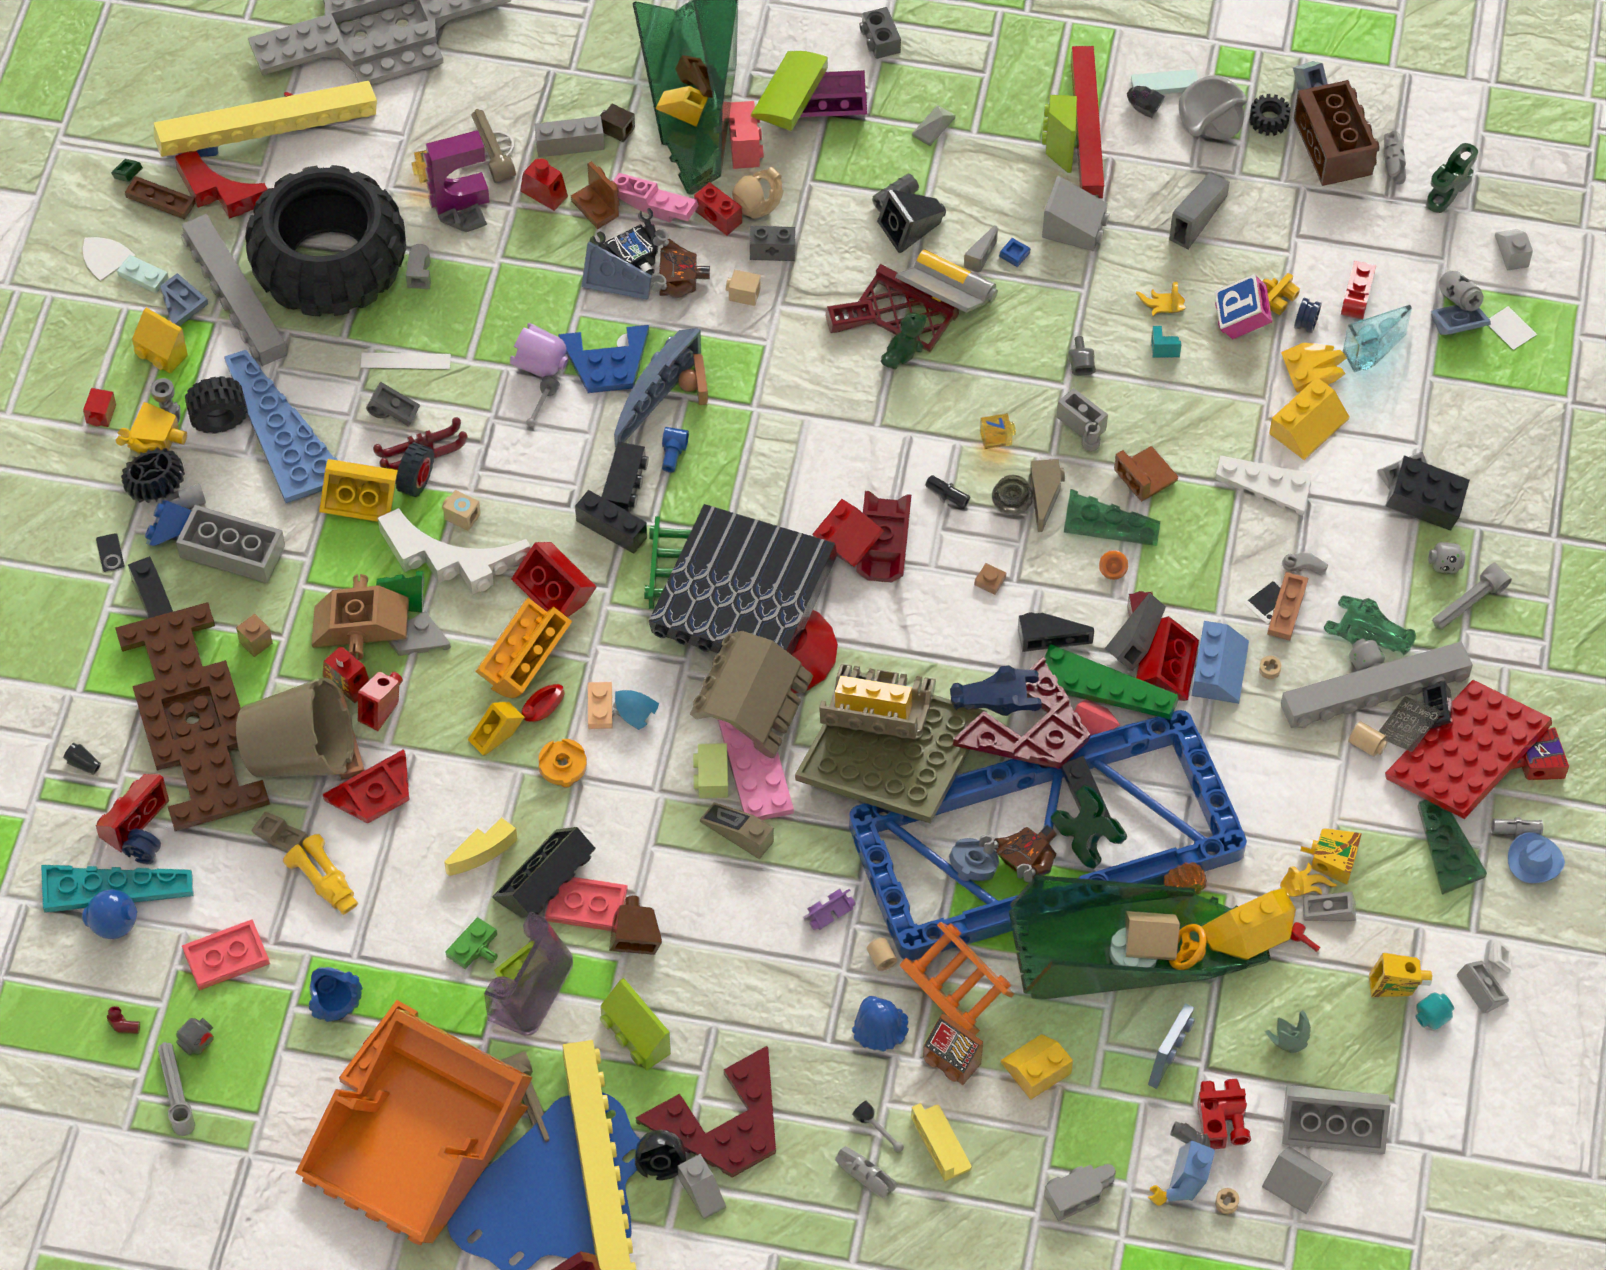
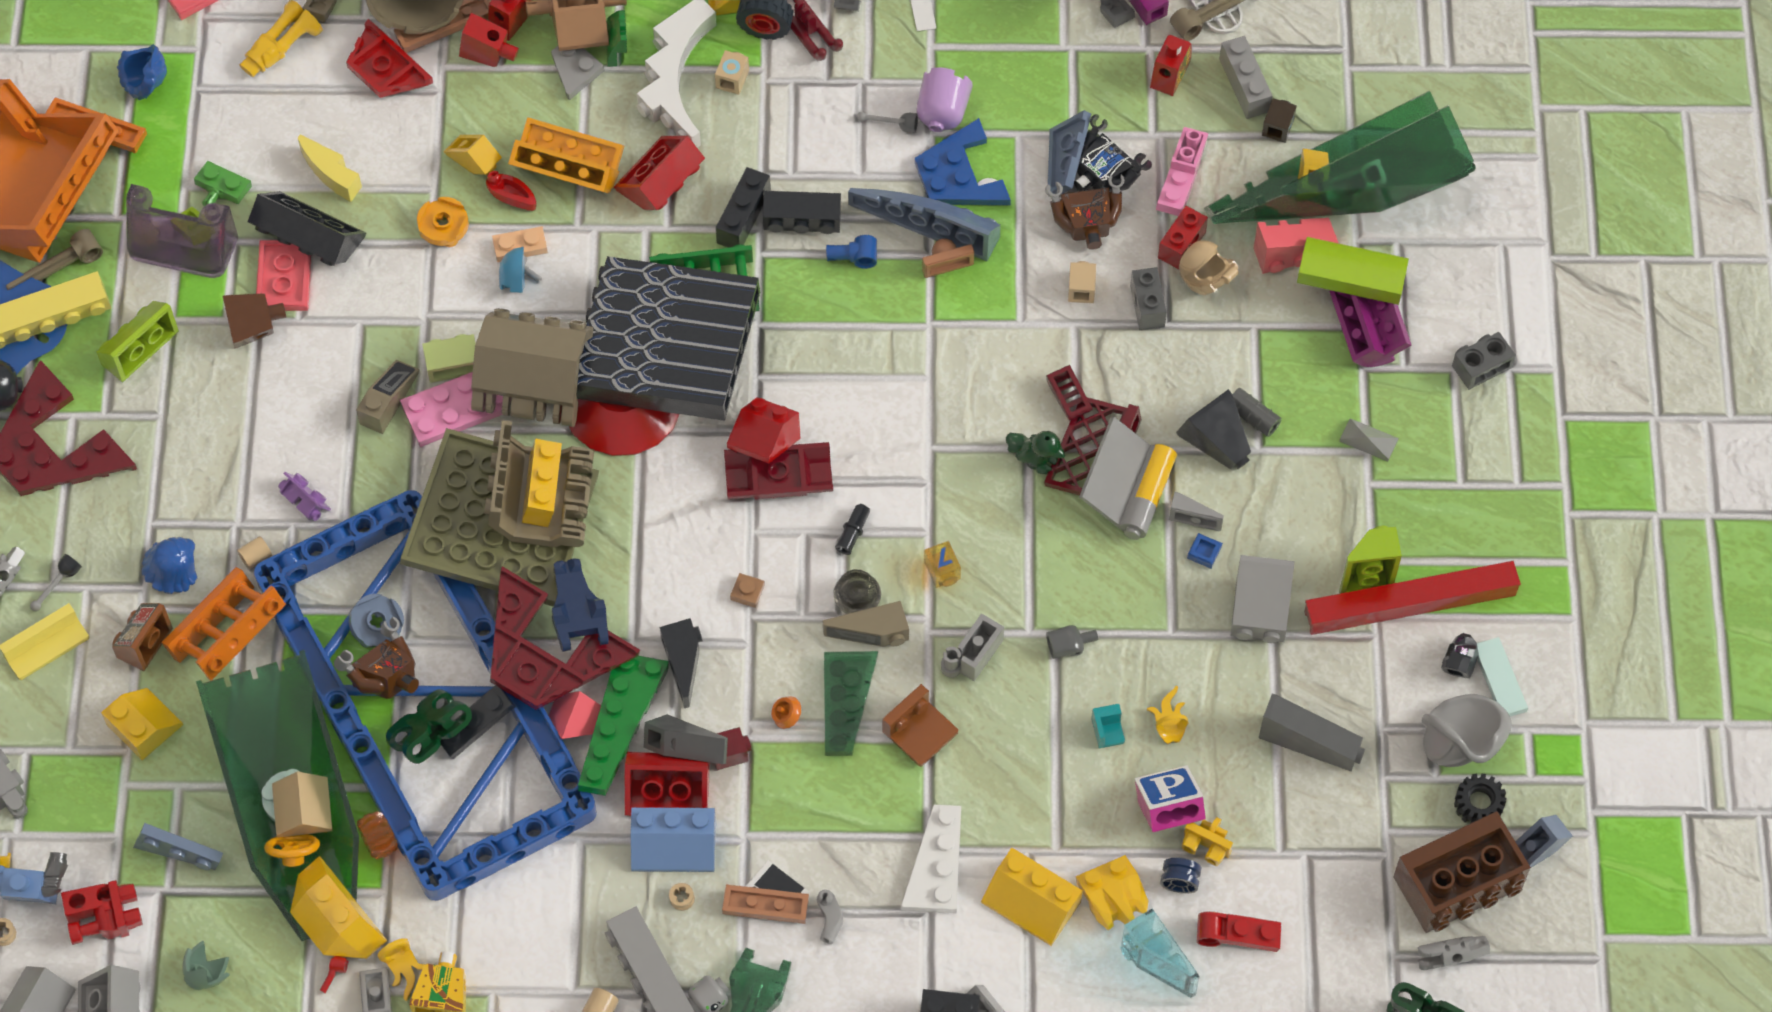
camera: 80 degrees right, 5 degrees up
dark orange bracket [571,161,620,229] -> none

